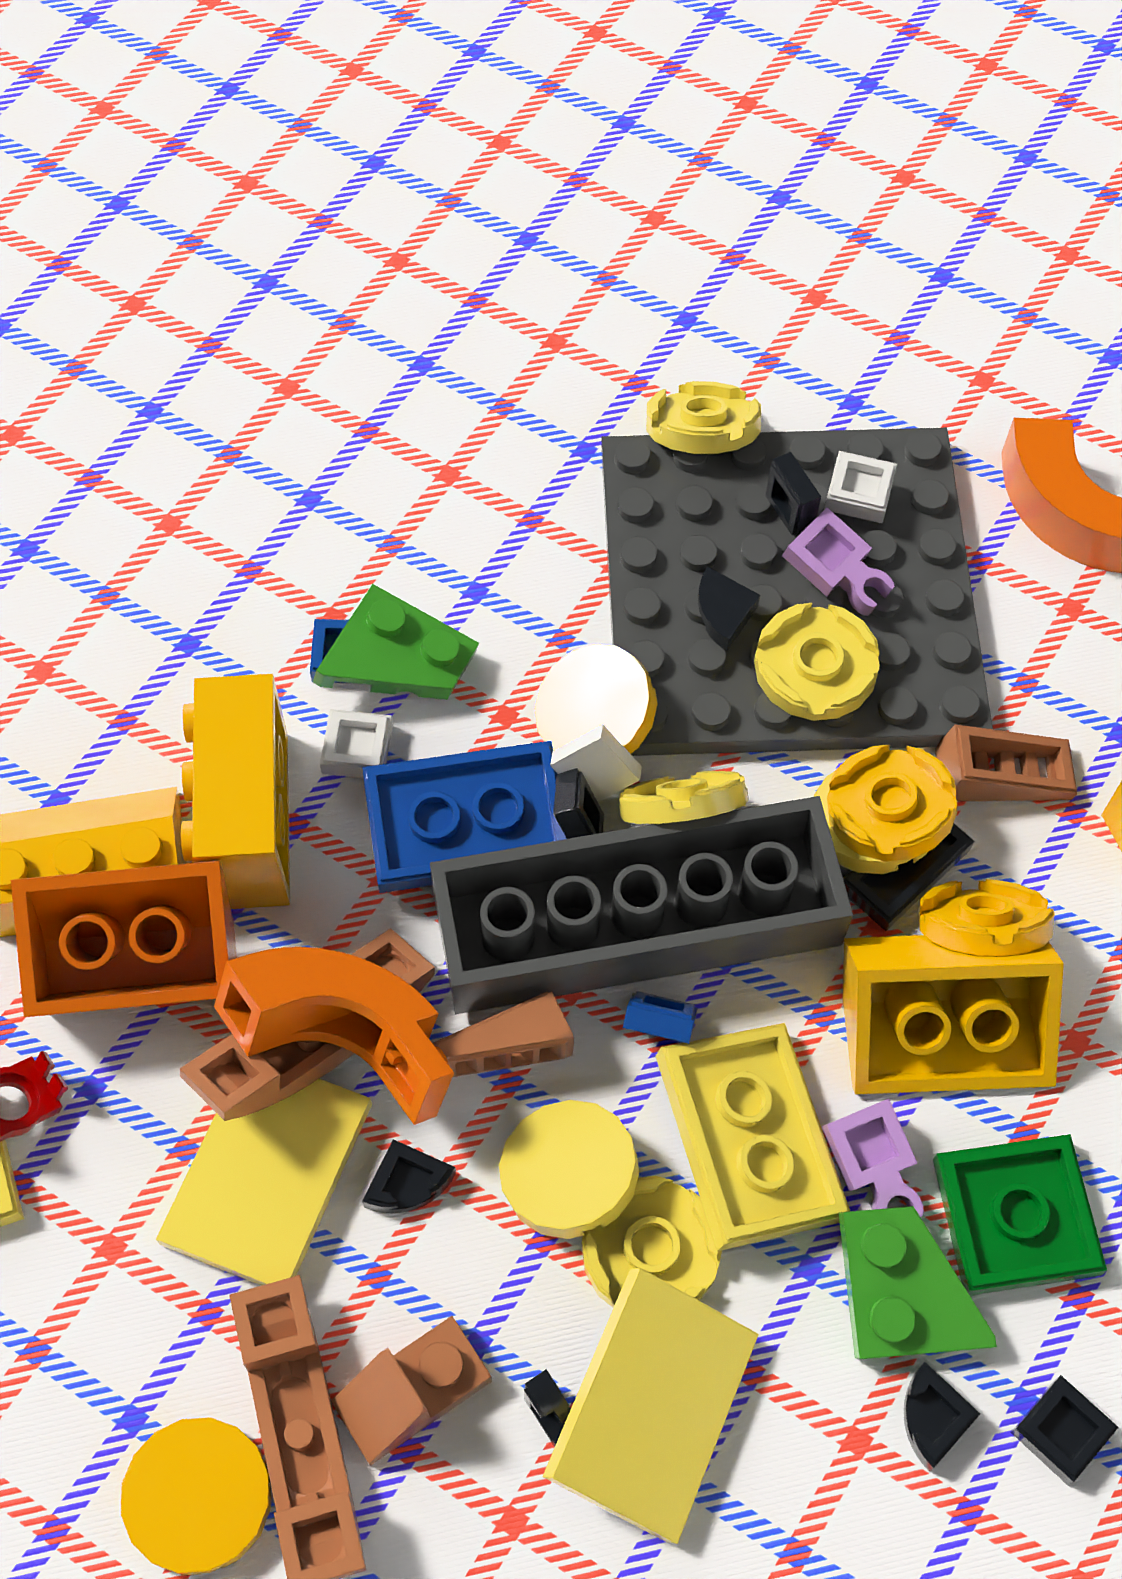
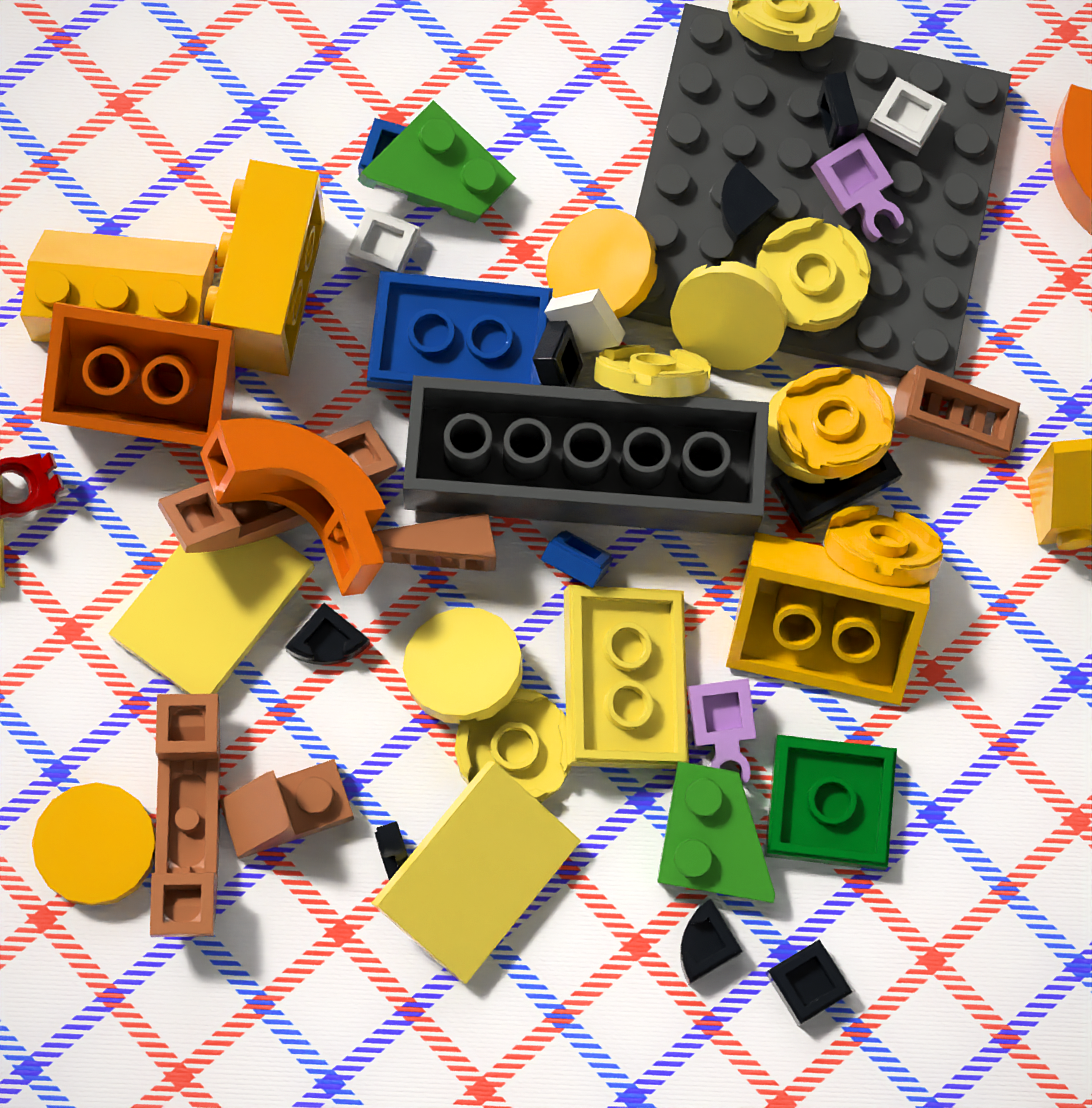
camera: 10 degrees right, 10 degrees up
none -> light yellow tile [670,262,788,370]

